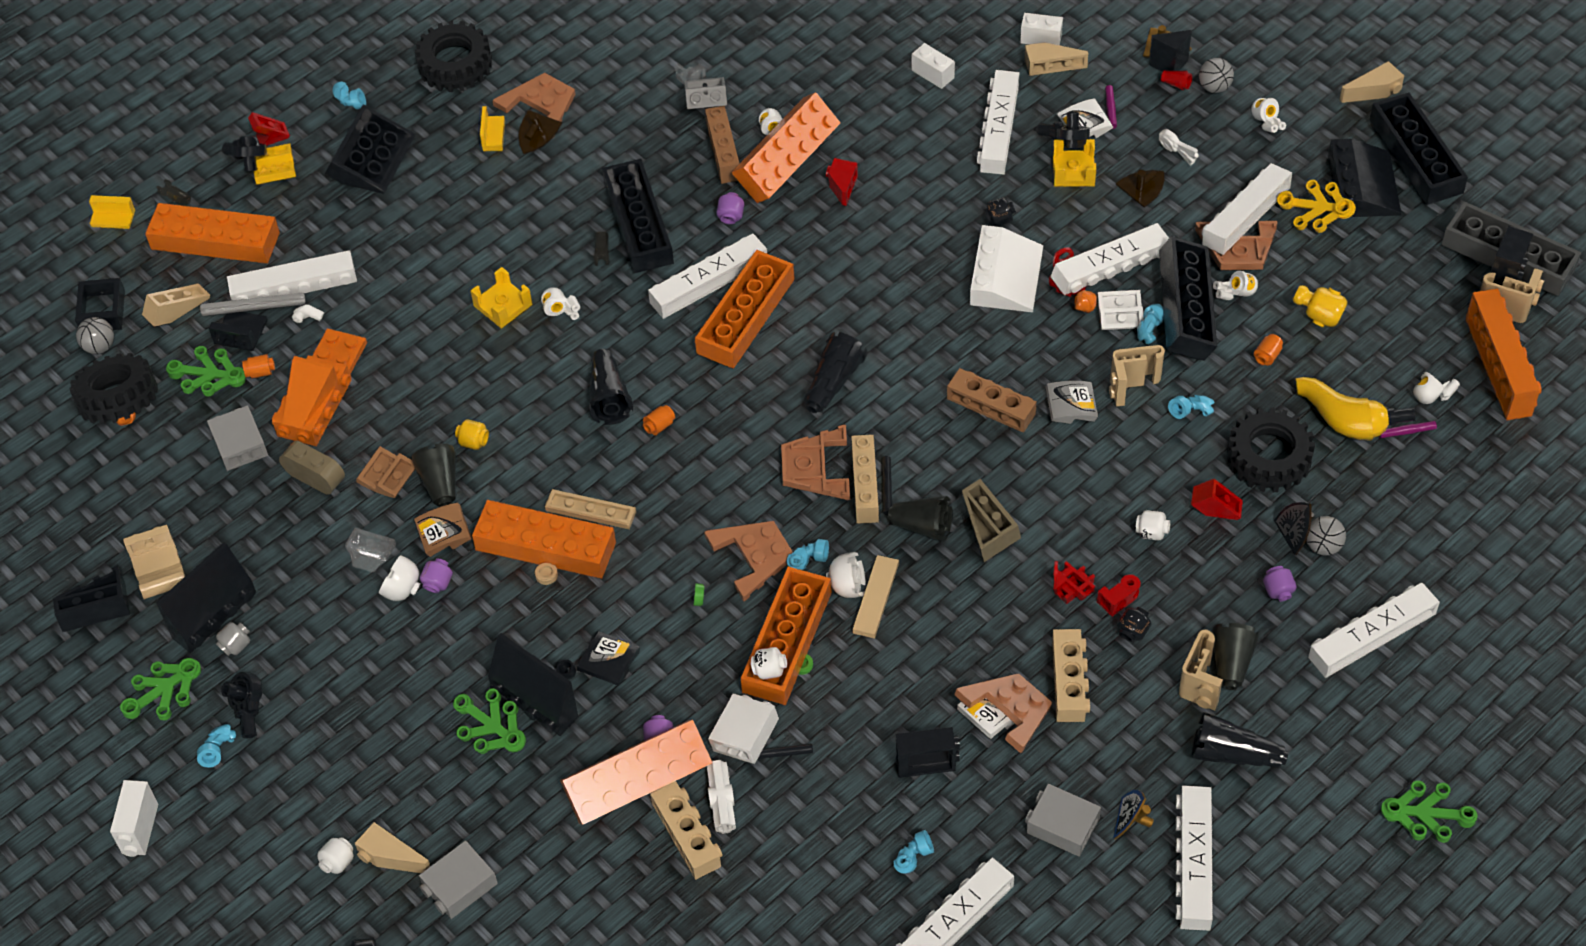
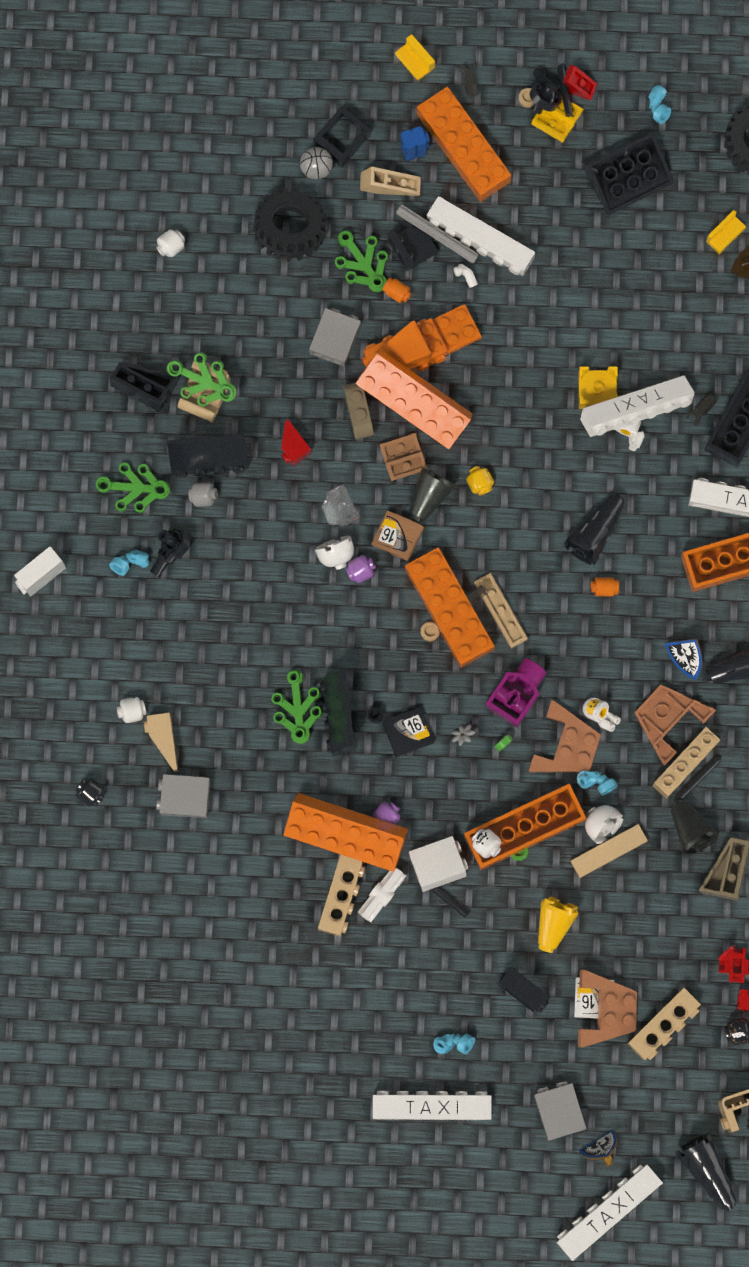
camera: 45 degrees right, 25 degrees up
none -> white head [157,229,185,257]
none -> bright green plant [167,352,237,407]
none -> red slope [281,420,311,466]
none -> brick [356,348,473,449]
none -> blue brick [401,126,430,161]
none -> light grey plant [452,725,475,746]
none -> clear smoke tile [467,585,489,604]
none -> magenta brick [485,658,547,728]
none -> tan tile [519,88,534,108]
none -> yellow cone [538,896,579,953]
none -> black bar [557,65,573,117]
none -> white brick [580,376,695,437]
none -> white piece [583,698,621,732]
none -> shield [664,639,703,681]

